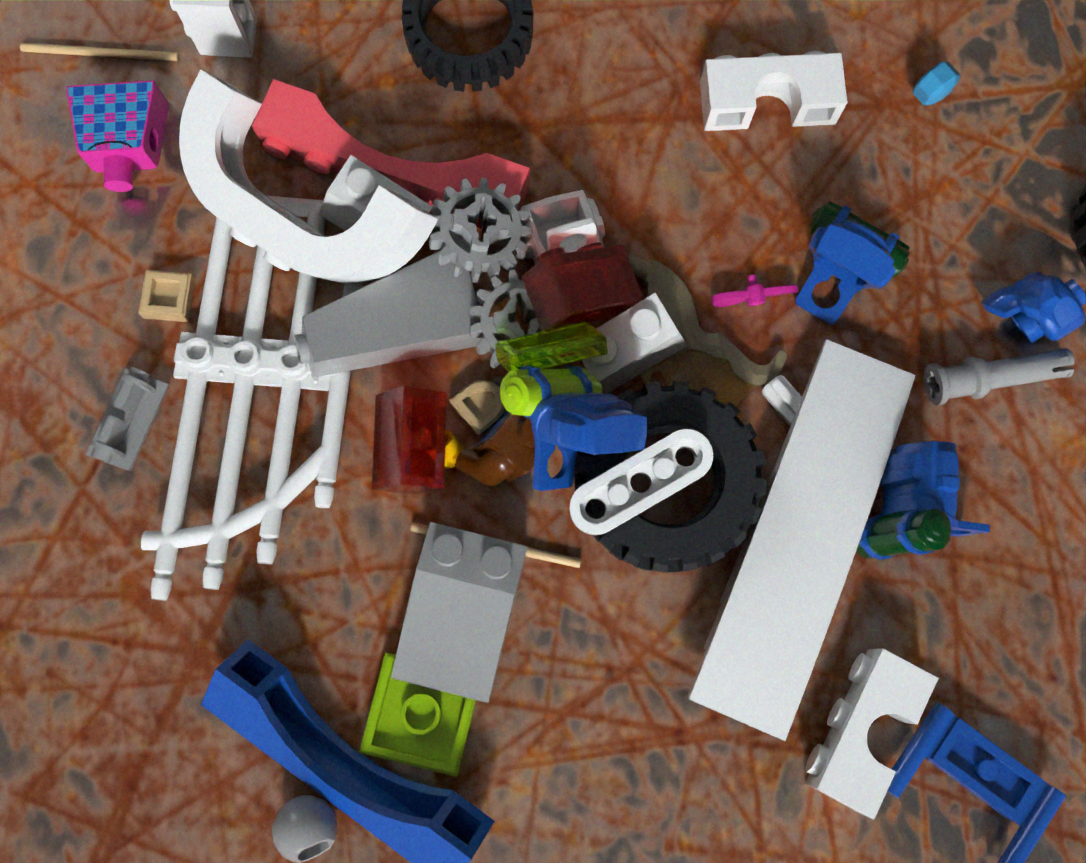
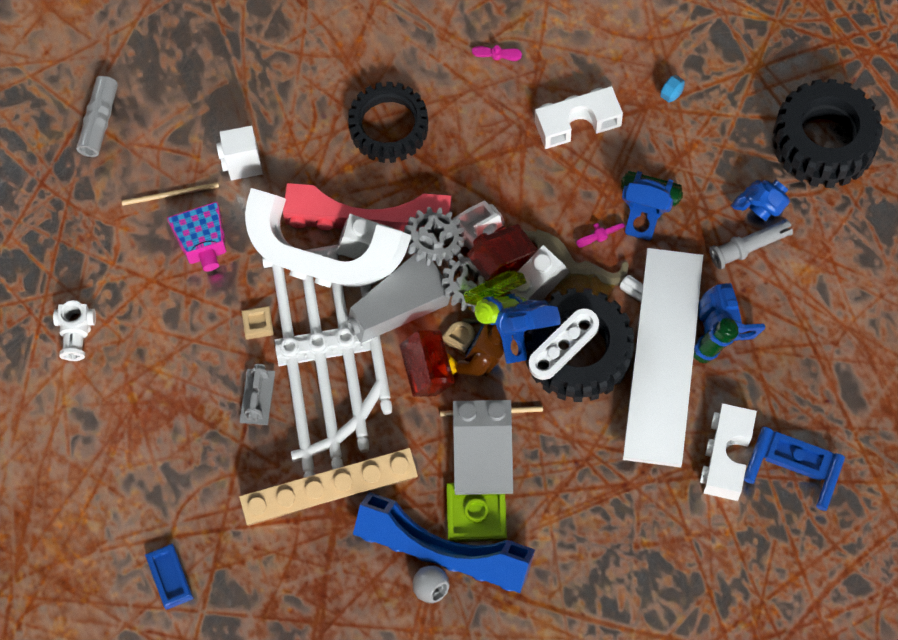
camera: 10 degrees left, 10 degrees down
none -> tan arch [239,448,418,526]

